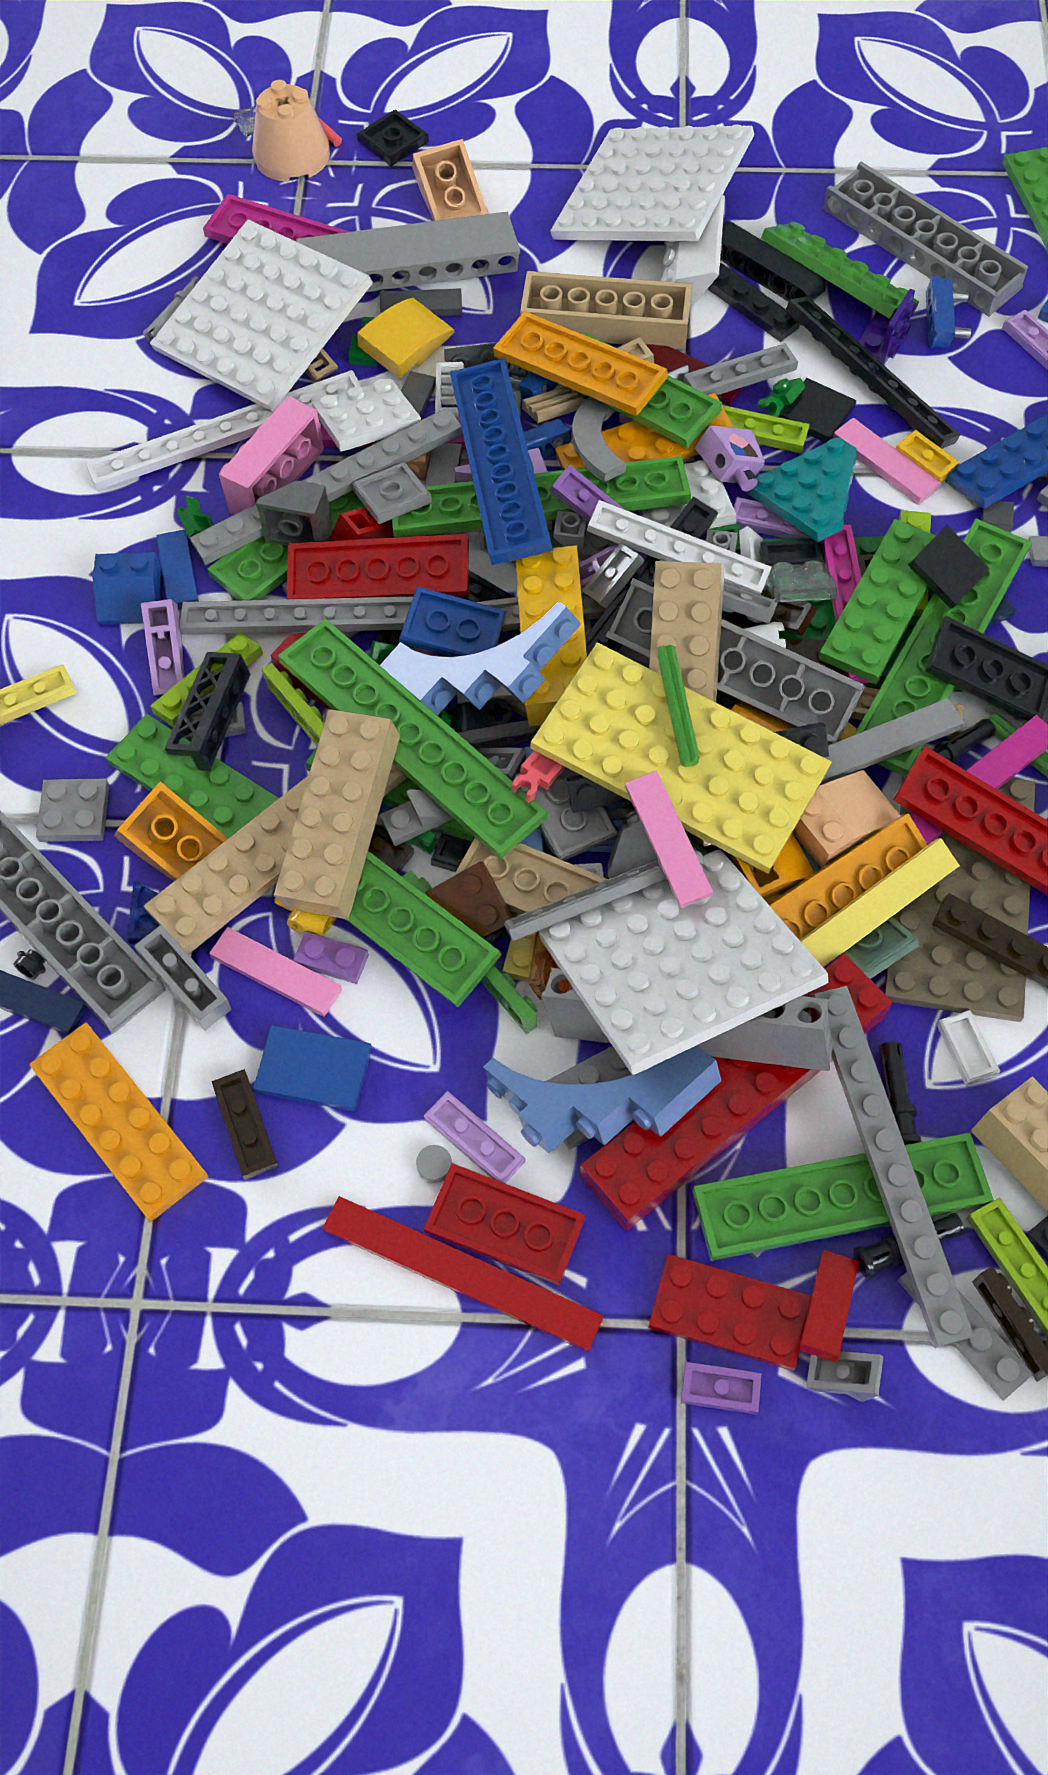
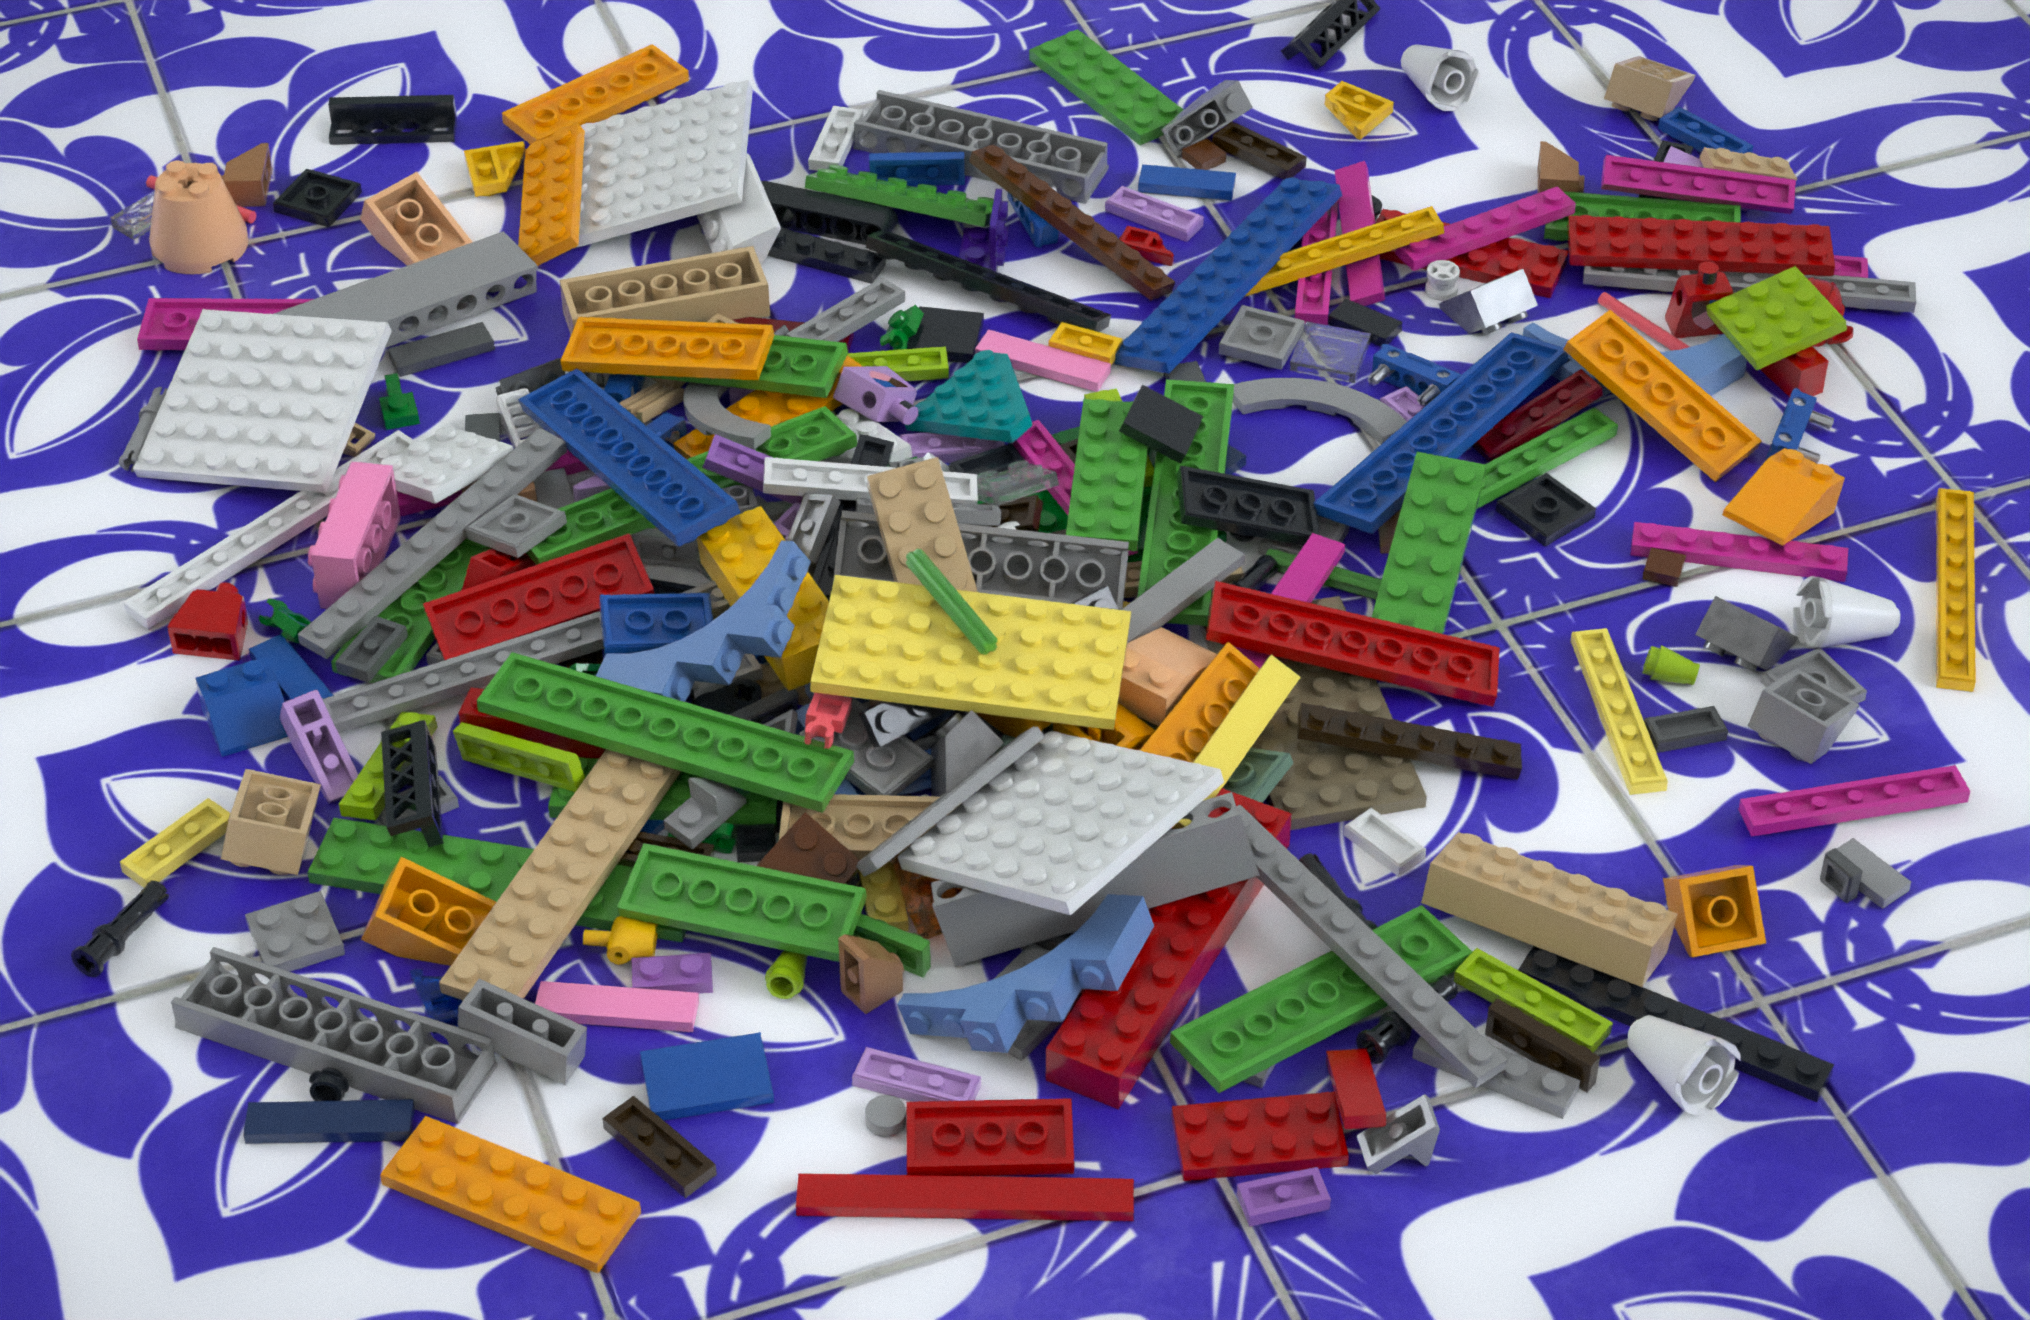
camera: 25 degrees left, 20 degrees down
flat silver slope [256,480,333,546] -> none
tan brick [274,709,400,920] -> none
yellow slope [357,298,454,379] -> none
bright pink tile [625,770,713,909] -> none
none -> red torso [167,582,248,661]
none -> medium nougat slope [221,143,273,207]
none -> tan slope [221,769,321,875]
none -> black fence [328,95,457,145]
none -> dark grey plate [335,616,408,683]
none -> yellow wing [464,141,525,197]
none -> light orange plate [502,44,689,144]
none -> light orange plate [518,122,585,266]
none -> lime cone [765,950,808,999]
none -> white plate [808,106,864,171]
none -> medium nougat slope [838,934,904,1014]
none -> blue plate [869,152,965,186]
none -> reddish brown plate [969,144,1175,301]
none -> red tile [1119,226,1174,266]

